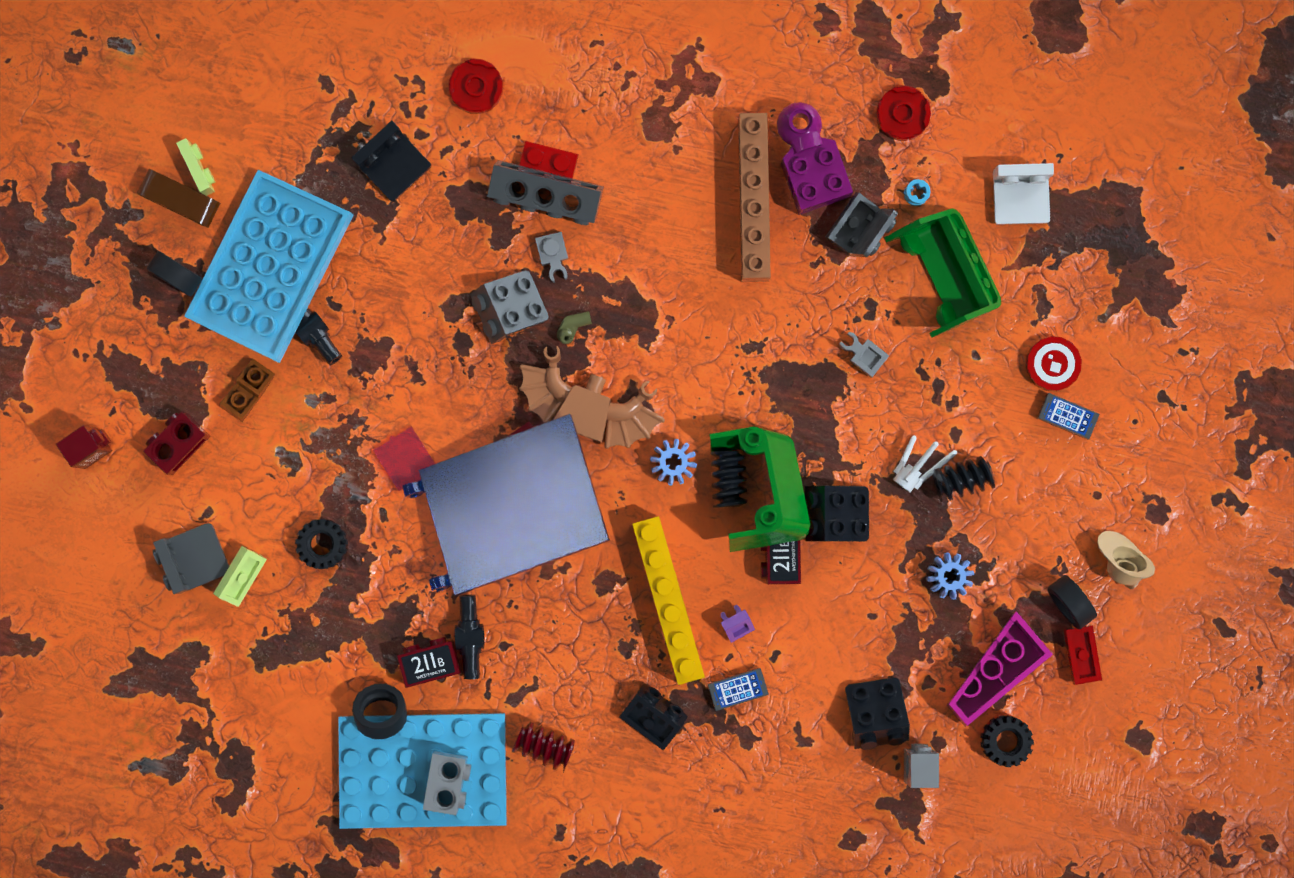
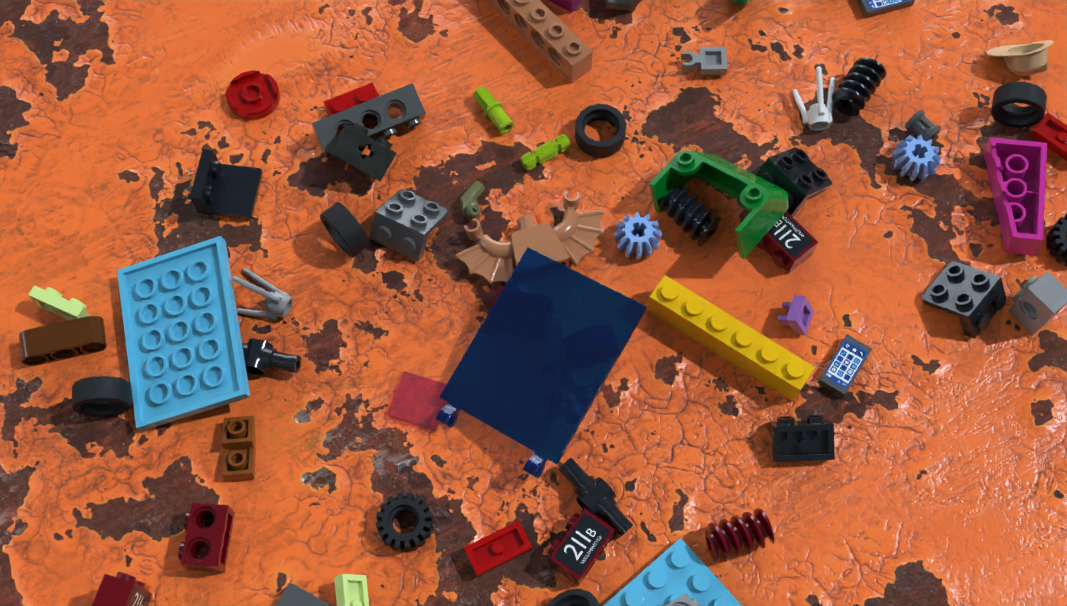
camera: 35 degrees left, 20 degrees down
light grey plate [535,232,568,283] -> none
none -> light grey plant [232,268,293,321]
none -> black tyre [320,202,370,257]
none -> pearl dark grey brick [330,122,397,182]
none -> red plate [464,520,533,577]
none -> lime axle [473,86,514,134]
none -> lime axle [521,134,570,170]
none -> black tyre [575,104,626,158]
none -> dark grey bush [905,110,942,141]

